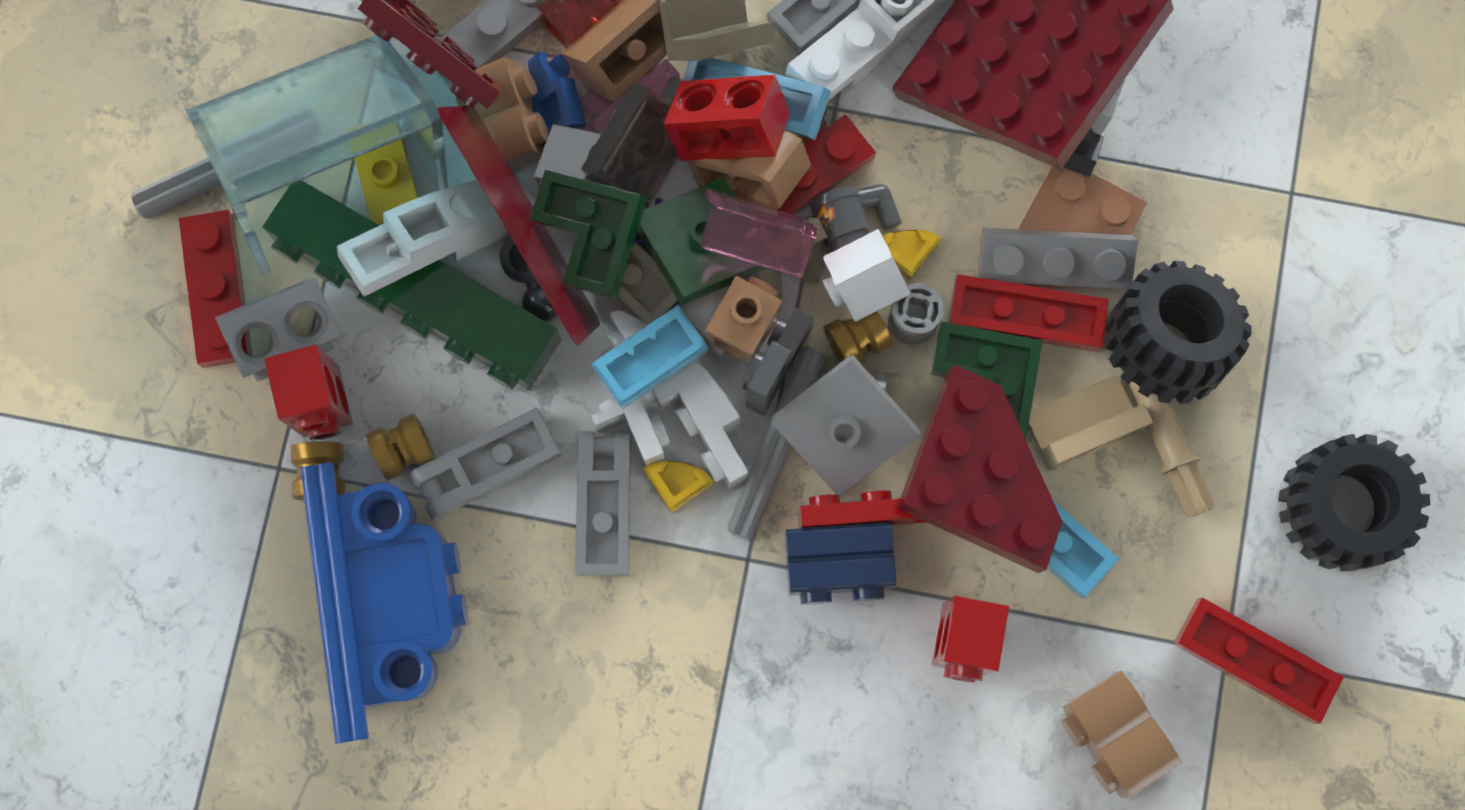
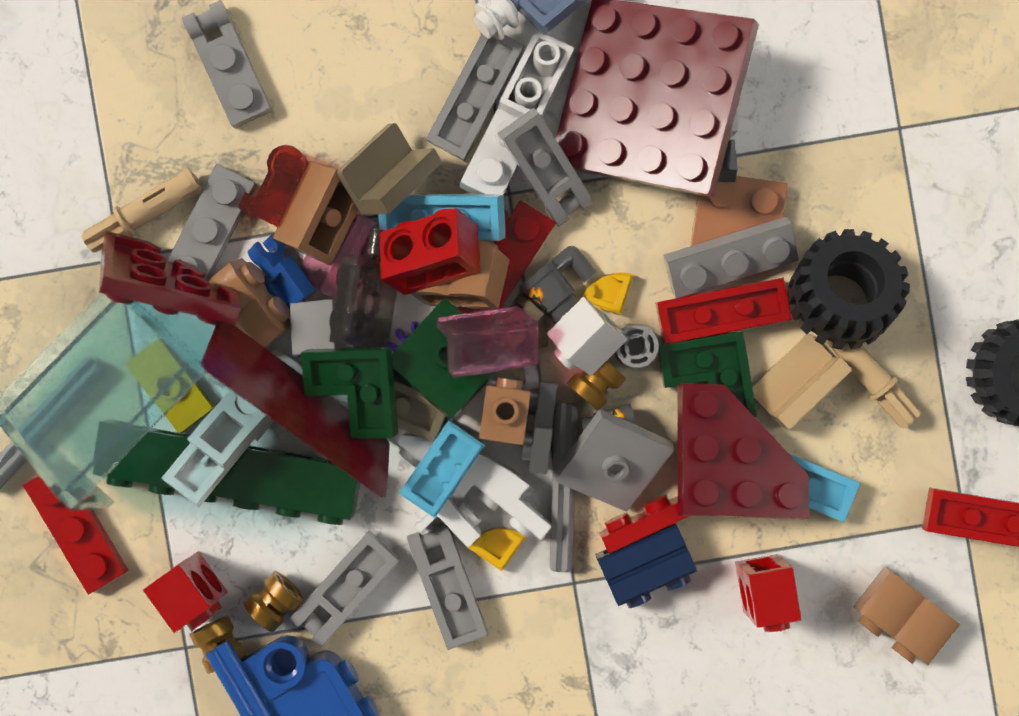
camera: 20 degrees left, 10 degrees up
light grey brick [215,277,342,381] -> none
none -> light grey plate [497,108,594,227]

